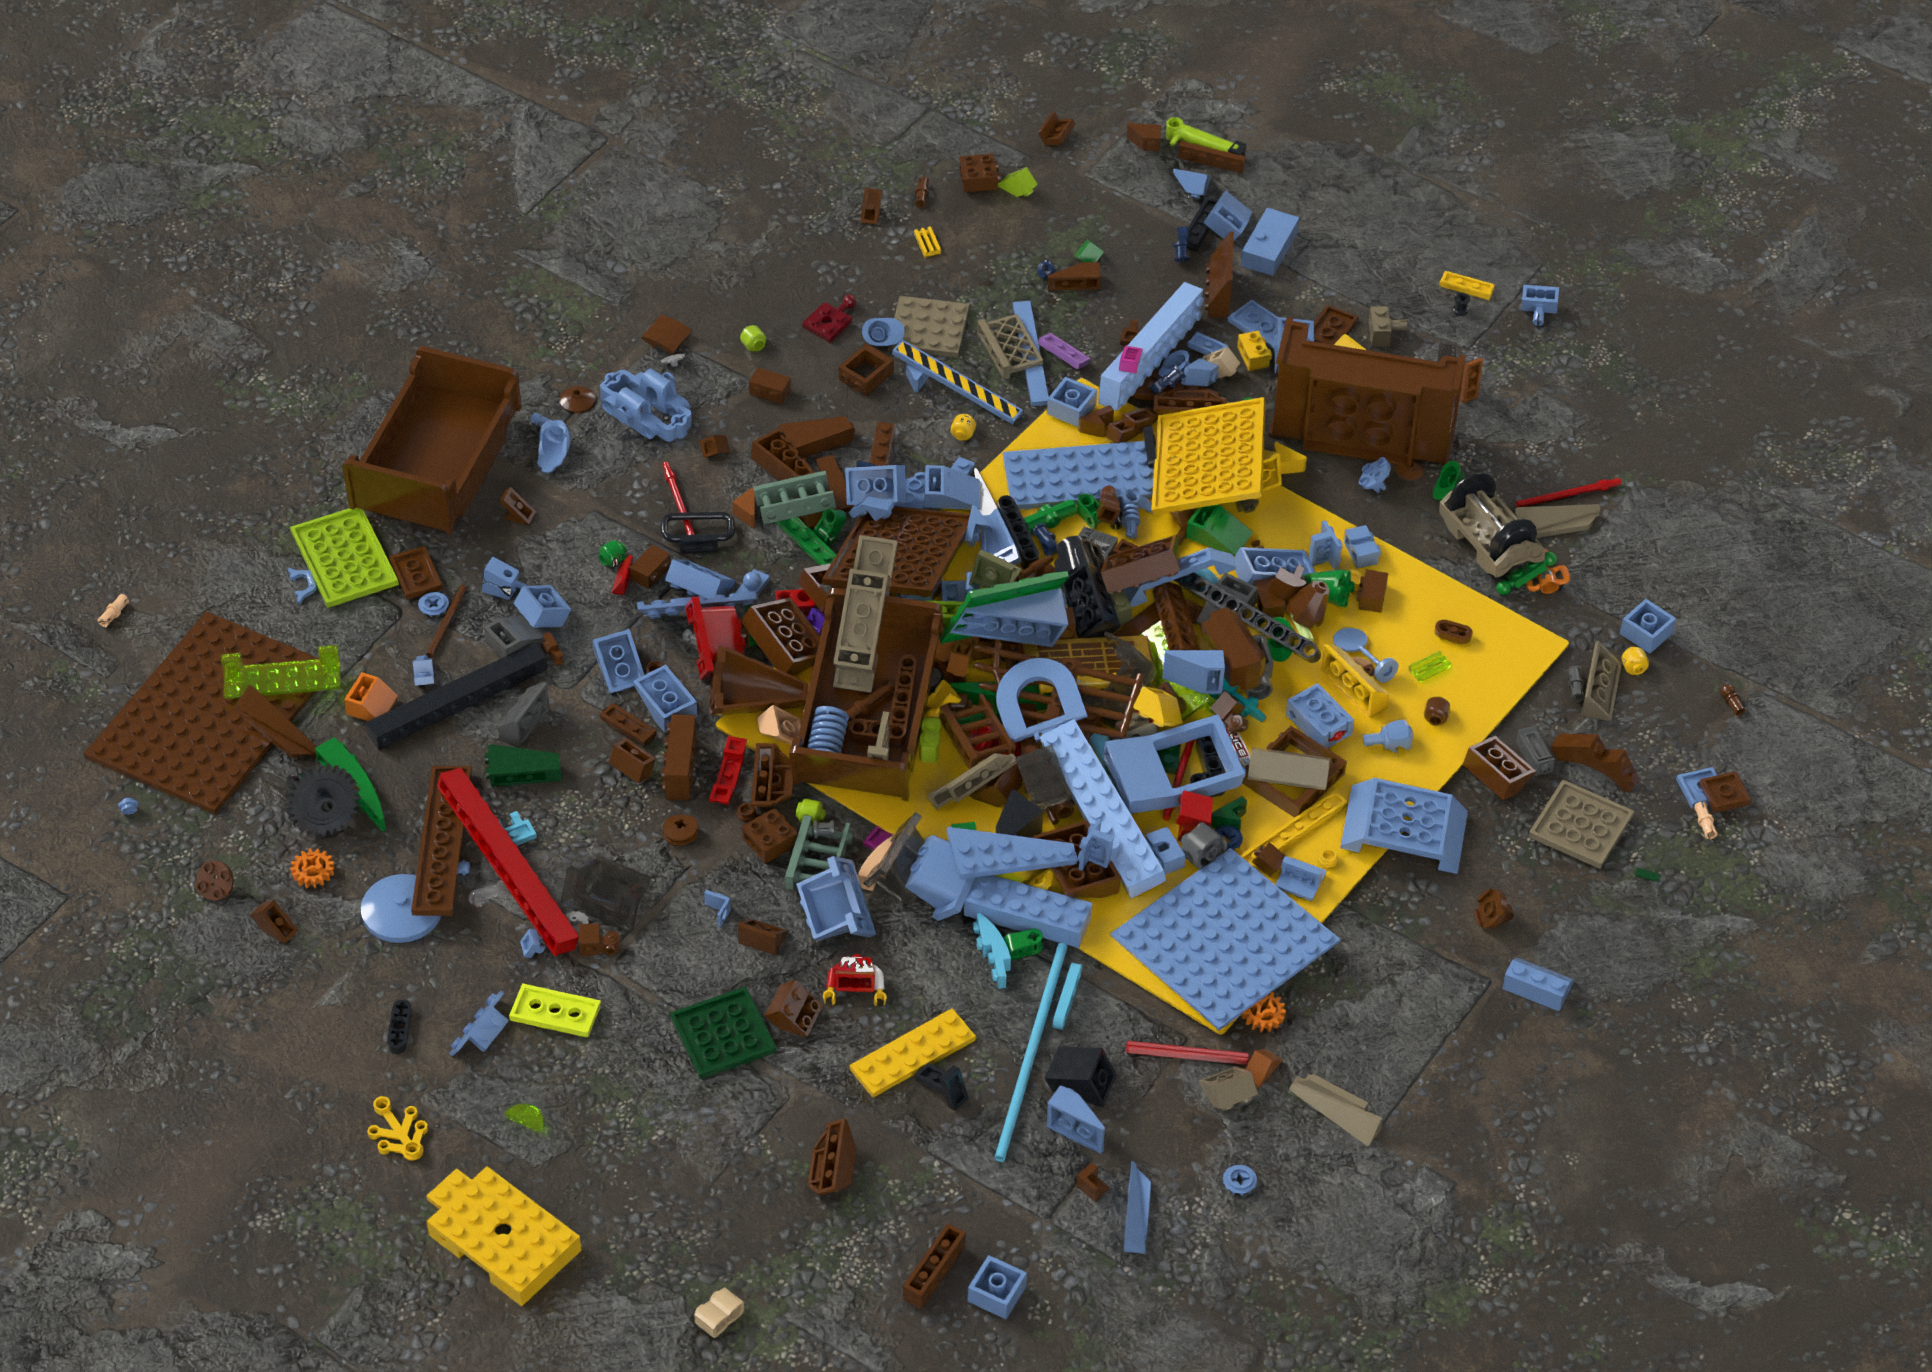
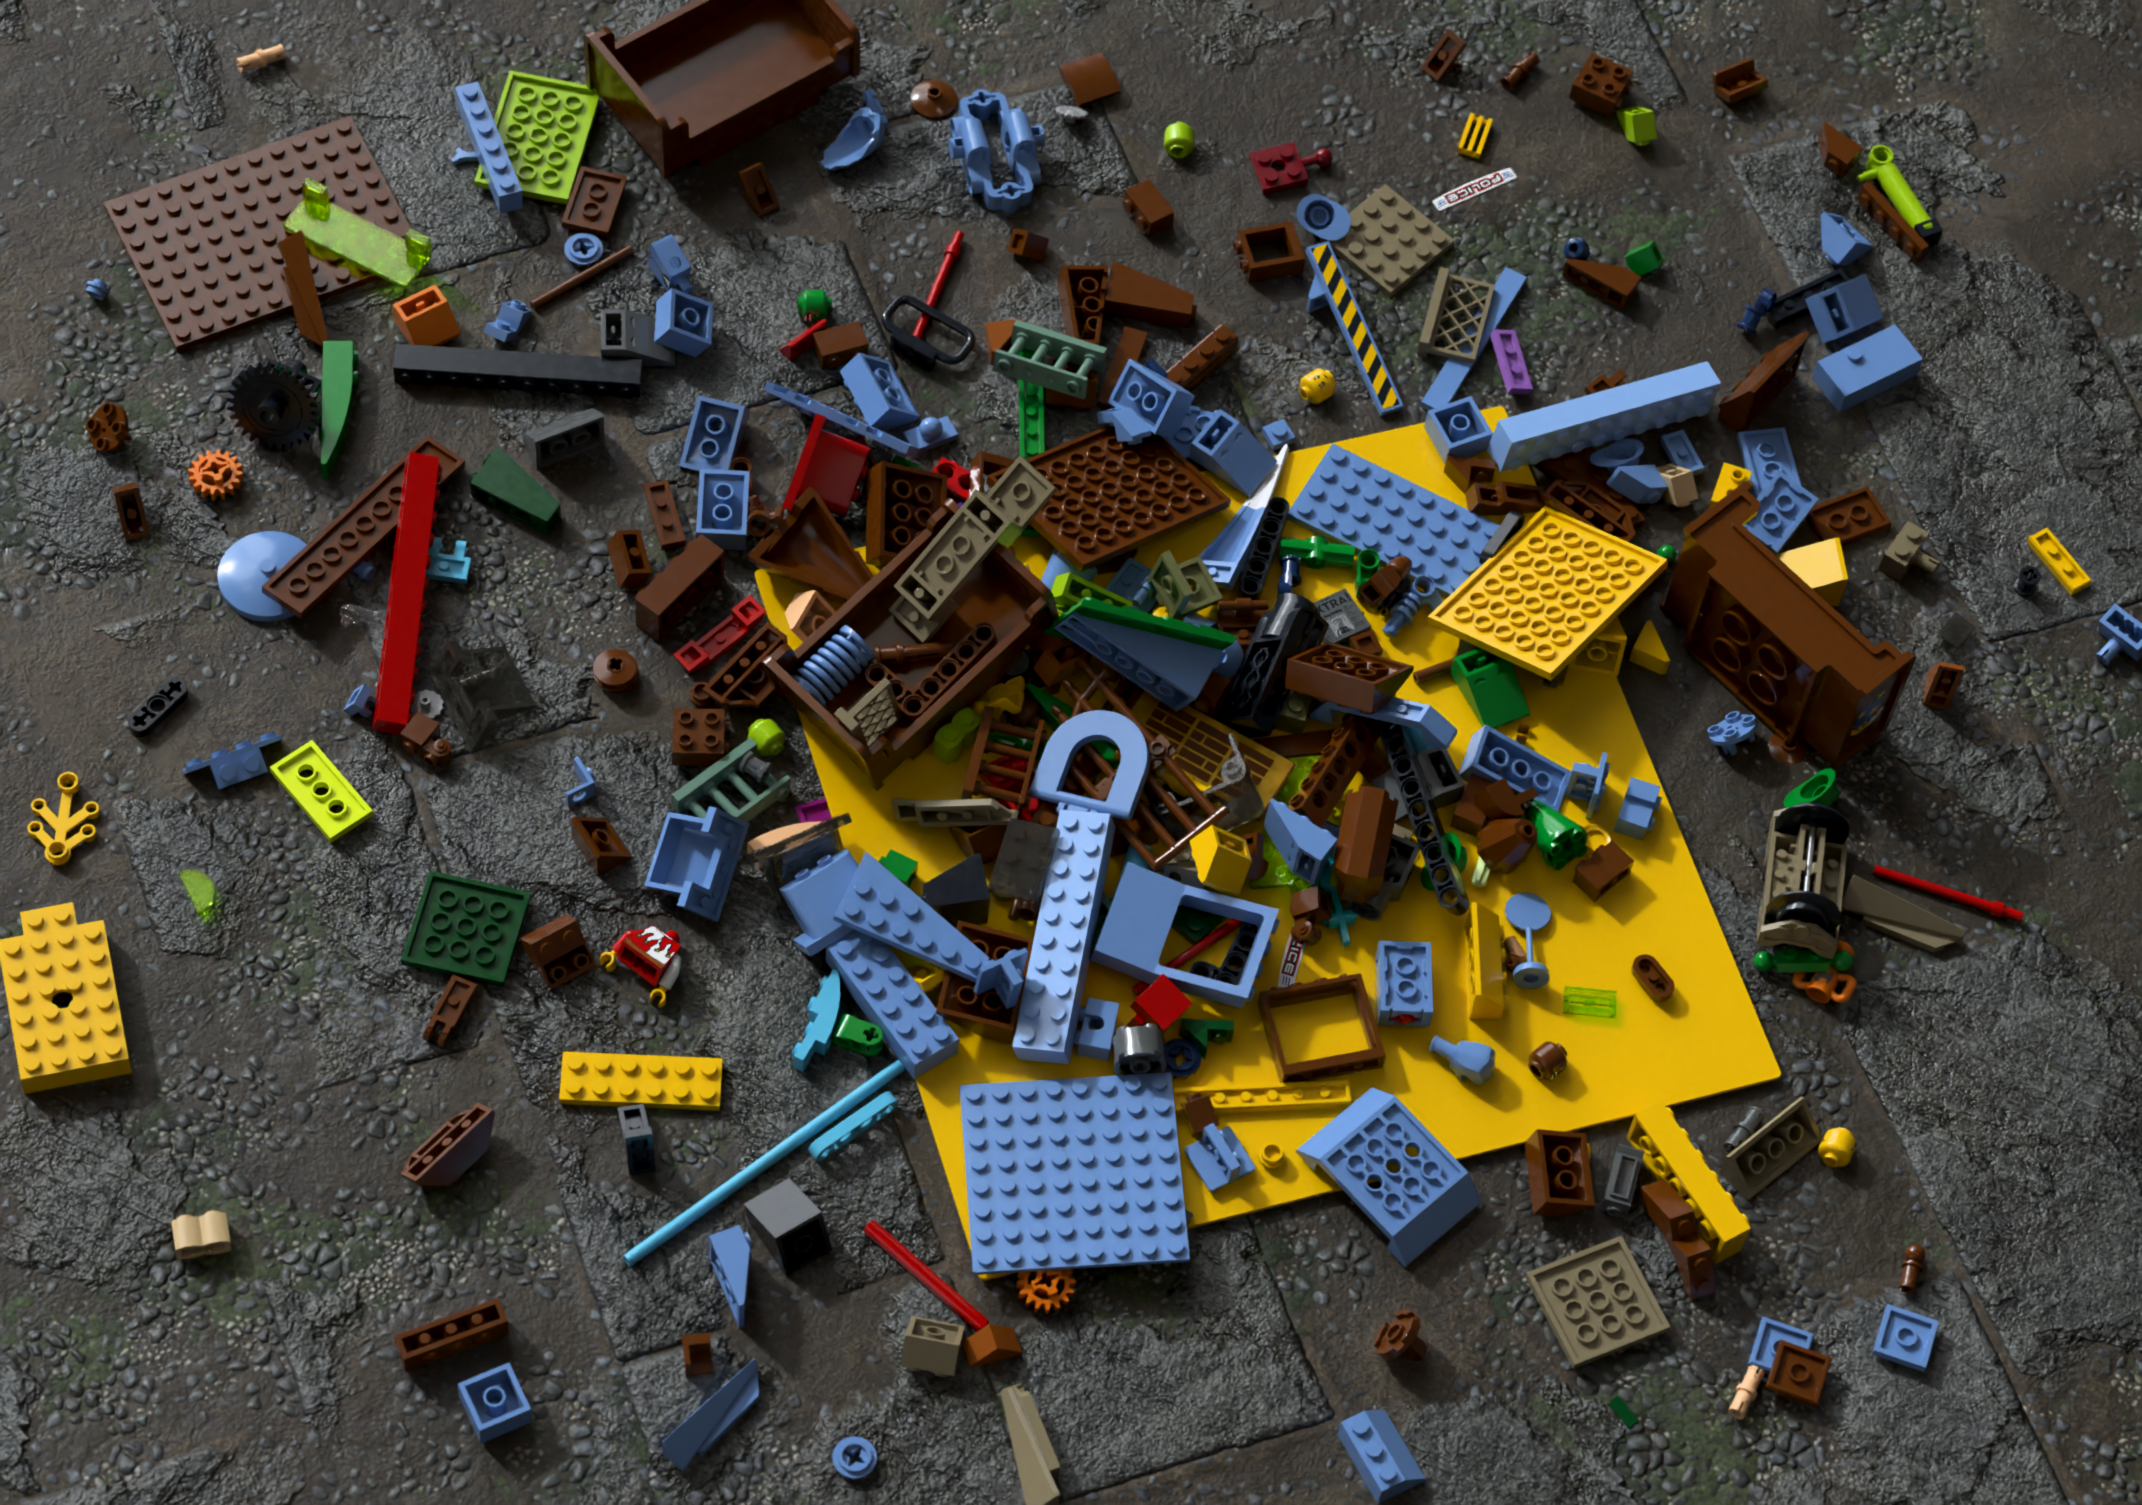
camera: 30 degrees right, 10 degrees up
reddish brown plate [542,632,564,666] -> none
green piece [813,509,846,545] -> none
medium blue slope [964,505,993,547] -> none
dark pink slope [1119,346,1143,373] -> none
dark blue connector [1149,365,1186,395] -> none
dark tan slope [1248,747,1331,790] -> none
medium blue brick [1620,599,1676,654] -> none
none -> reddish brown hinge [423,975,478,1048]
none -> medium blue brick [455,81,523,214]
none -> reddish brown pin [747,495,784,541]
none -> sticker [1432,168,1517,211]
none -> yellow brick [1626,1101,1751,1264]
none -> medium blue plate [1872,1304,1939,1372]

